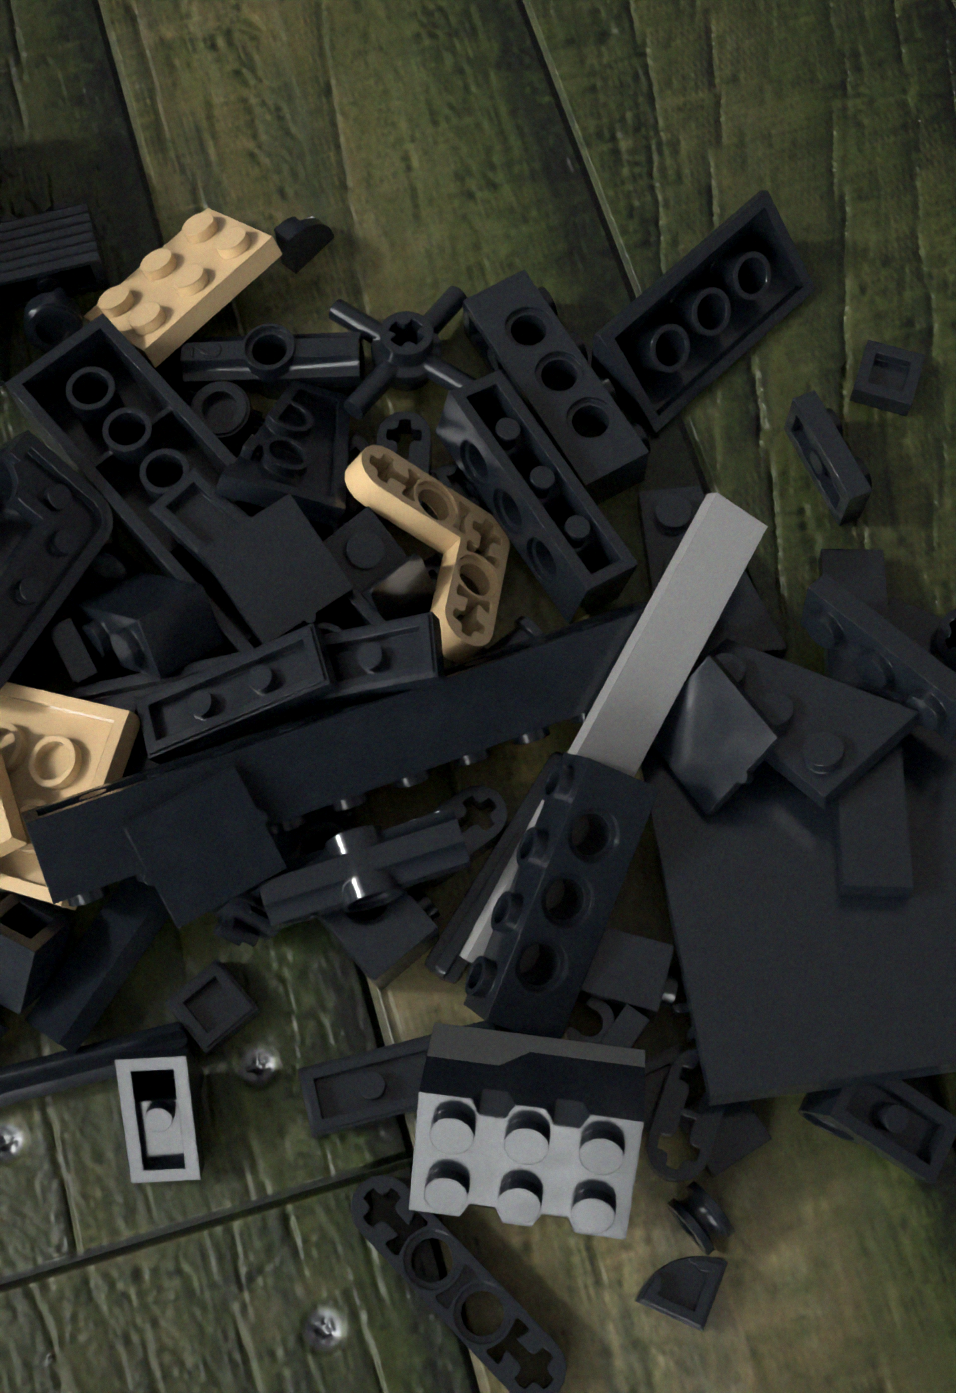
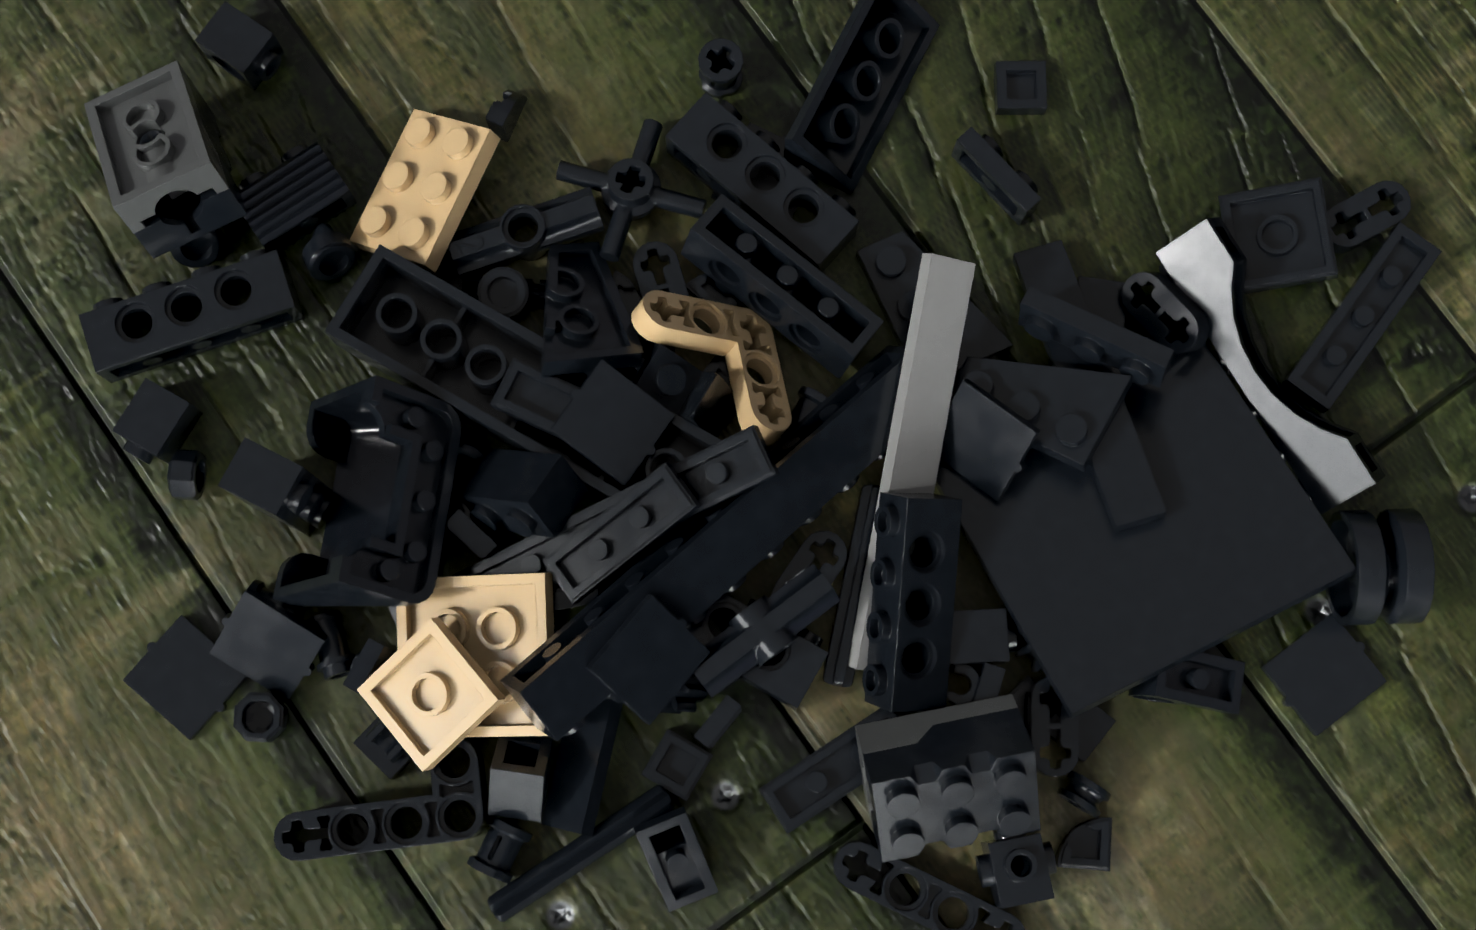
camera: 25 degrees left, 10 degrees up
none -> black brick [195,1,284,91]
none -> black tile [694,695,742,749]
none -> black bush [698,38,743,99]
none -> black brick [975,830,1057,909]

